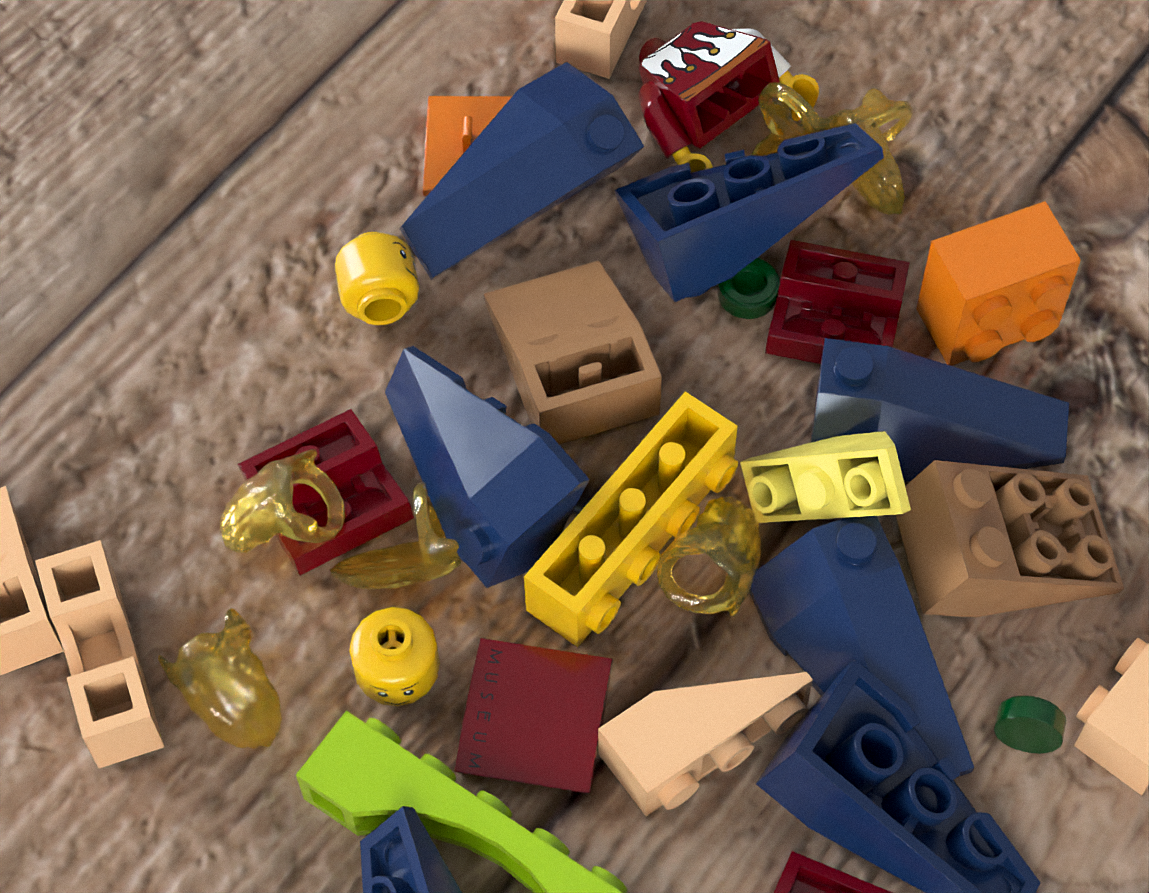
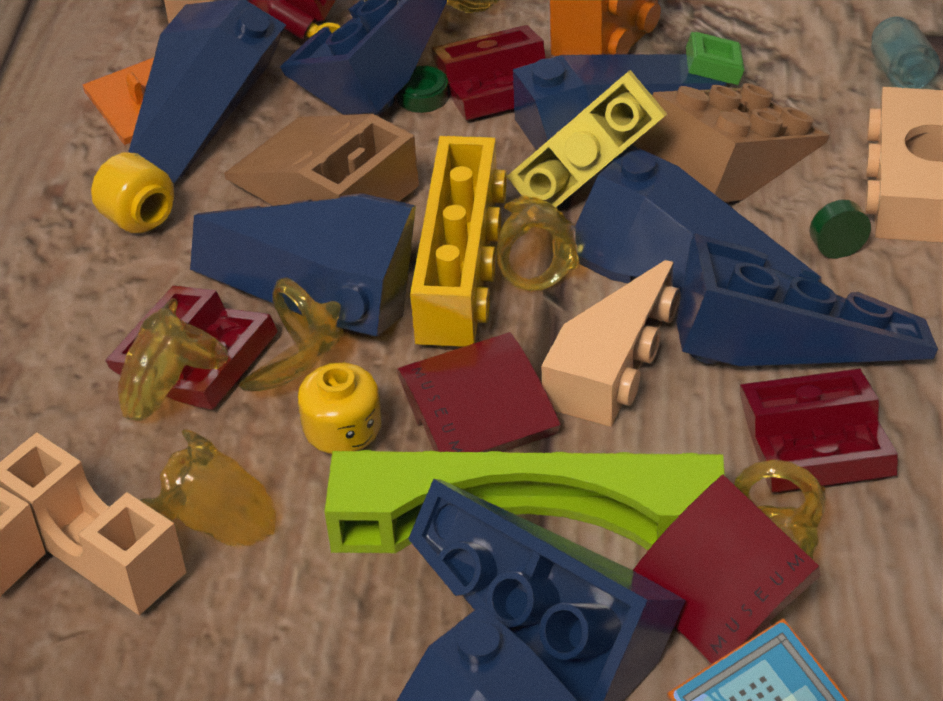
camera: 30 degrees left, 15 degrees down
none -> bright green tile [686,31,744,85]

